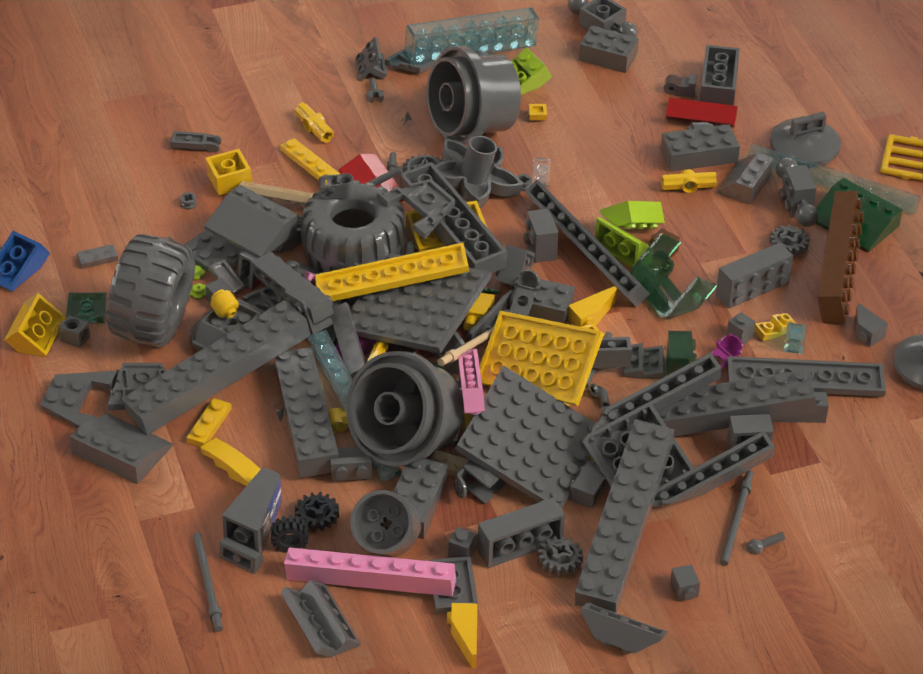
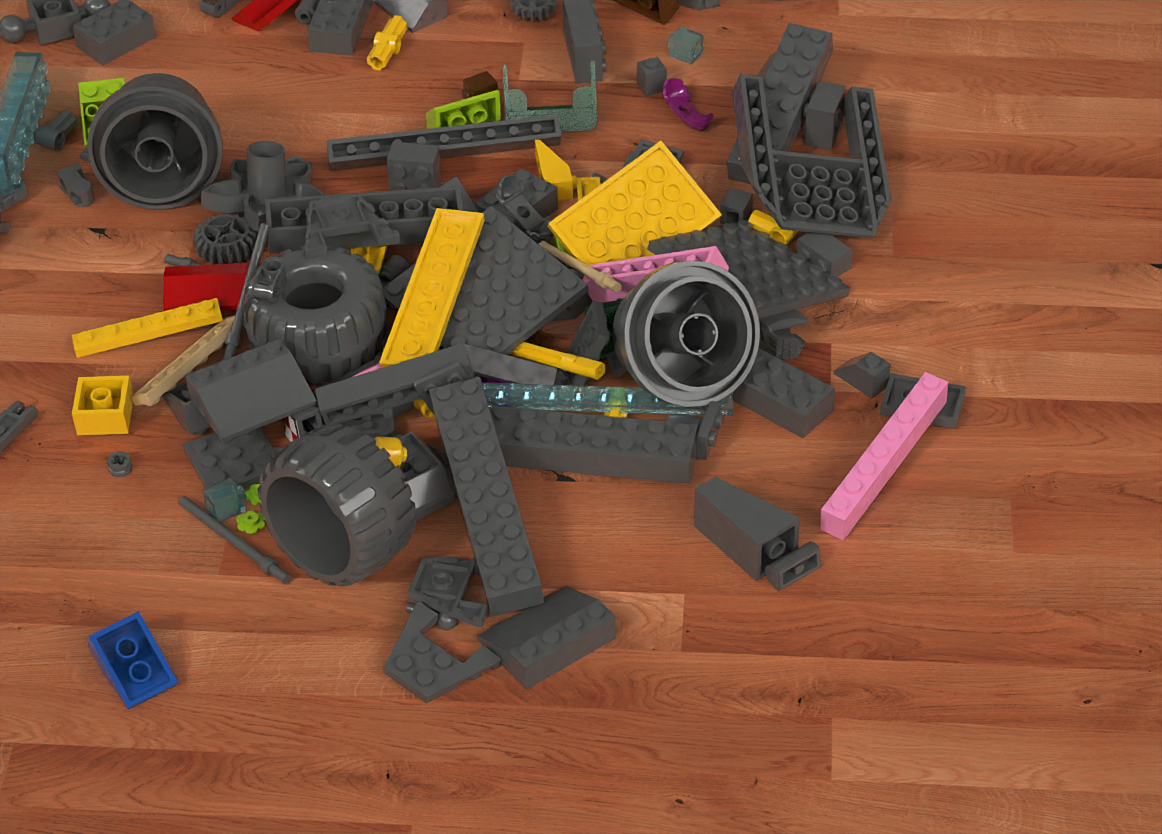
camera: 65 degrees left, 0 degrees up
yellow slope [4,293,66,357] -> none
dark grey brick [58,315,90,348] -> none
clear green tile [66,292,107,323] -> none
flat silver tile [77,244,118,269] -> none
yellow plate [187,398,232,447] -> none
dark grey bar [193,532,223,632] -> none
yellow slope [200,438,261,486] -> none
black tyre [270,515,309,553] -> none
dark grey slope [281,580,361,657] -> none
yellow piece [294,102,334,143] -> none
black gear [295,492,339,532] -> none
dark grey brick [350,490,421,556] -> none
dark grey bar [367,78,384,103] -> none
yellow slope [447,603,478,668] -> none
dark grey brick [478,498,565,568] -> none
clear plate [532,158,551,187] -> none
dark grey gear [538,536,584,577] -> none
dark grey brick [575,420,674,613] -> none
dark grey wedge [581,603,668,654] -> none
lime slope [599,201,665,230] -> none
clear green brick [665,330,697,376] -> none
dark grey brick [670,565,700,601] -> none
dark grey bar [720,470,754,566] -> none
dark grey plate [727,356,886,397] -> none
dark grey bar [747,532,785,555] -> none
yellow slope [754,313,797,341] -> none

